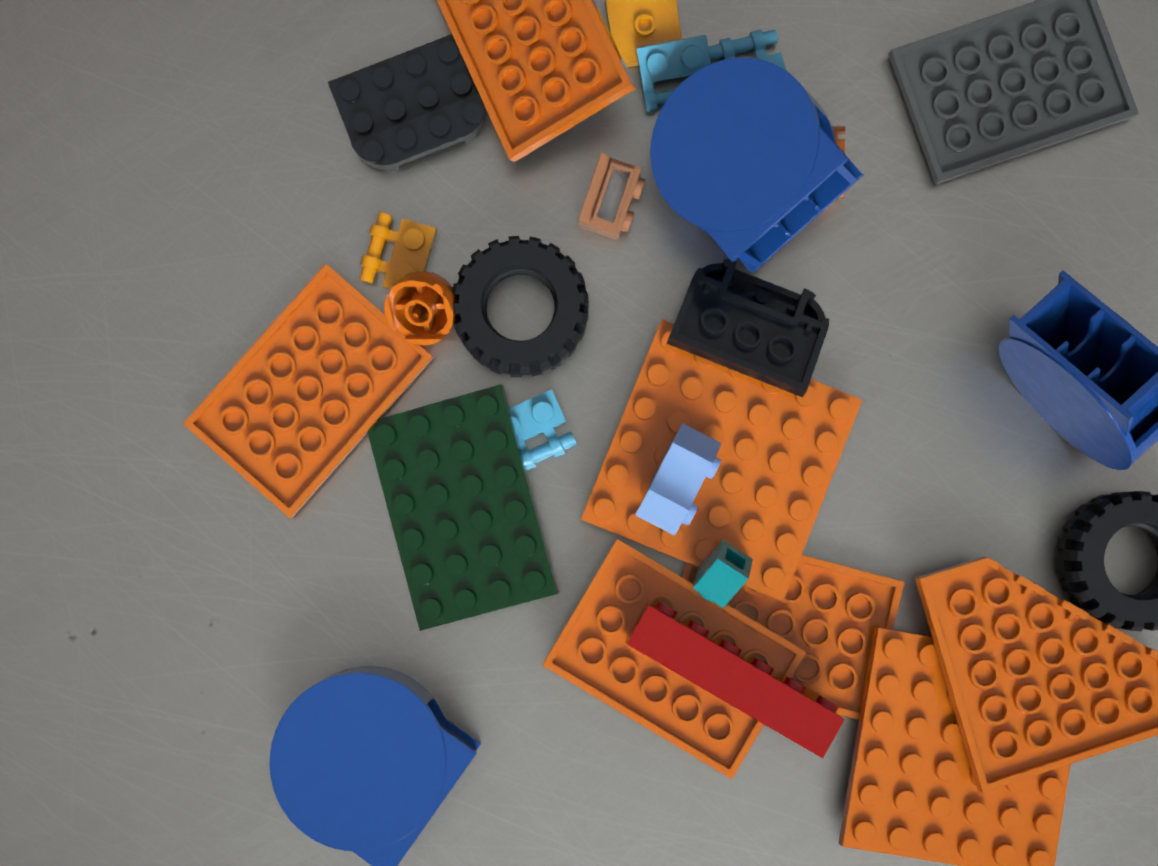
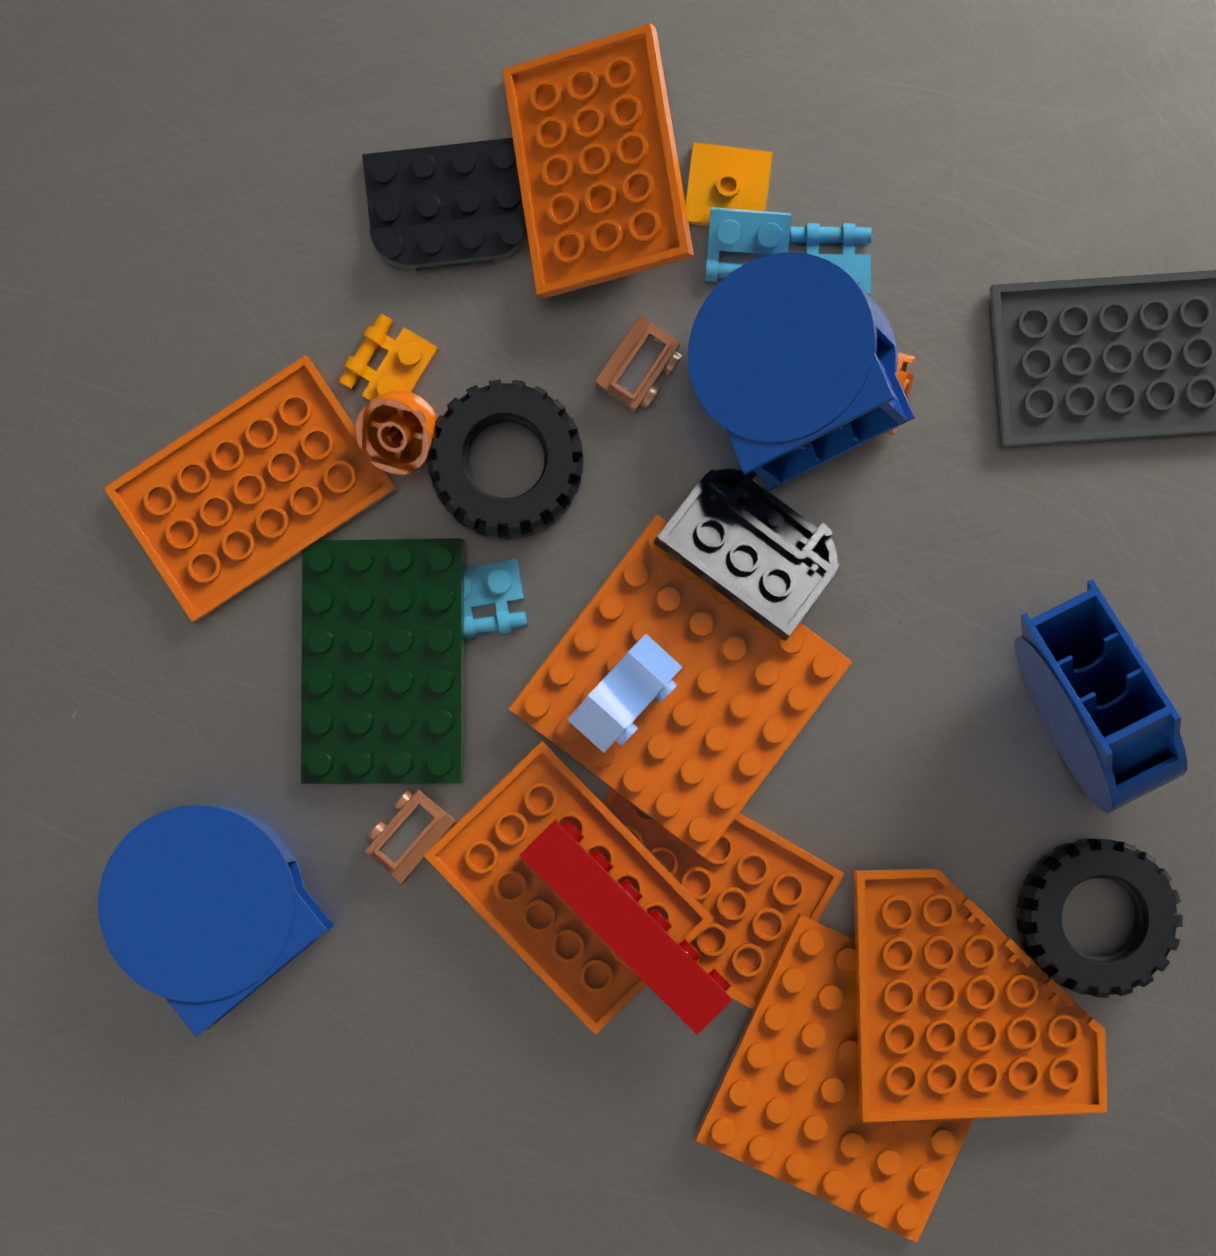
camera: 15 degrees right, 0 degrees up
teal brick [693,539,753,608] -> none
none -> nougat window [365,789,457,884]

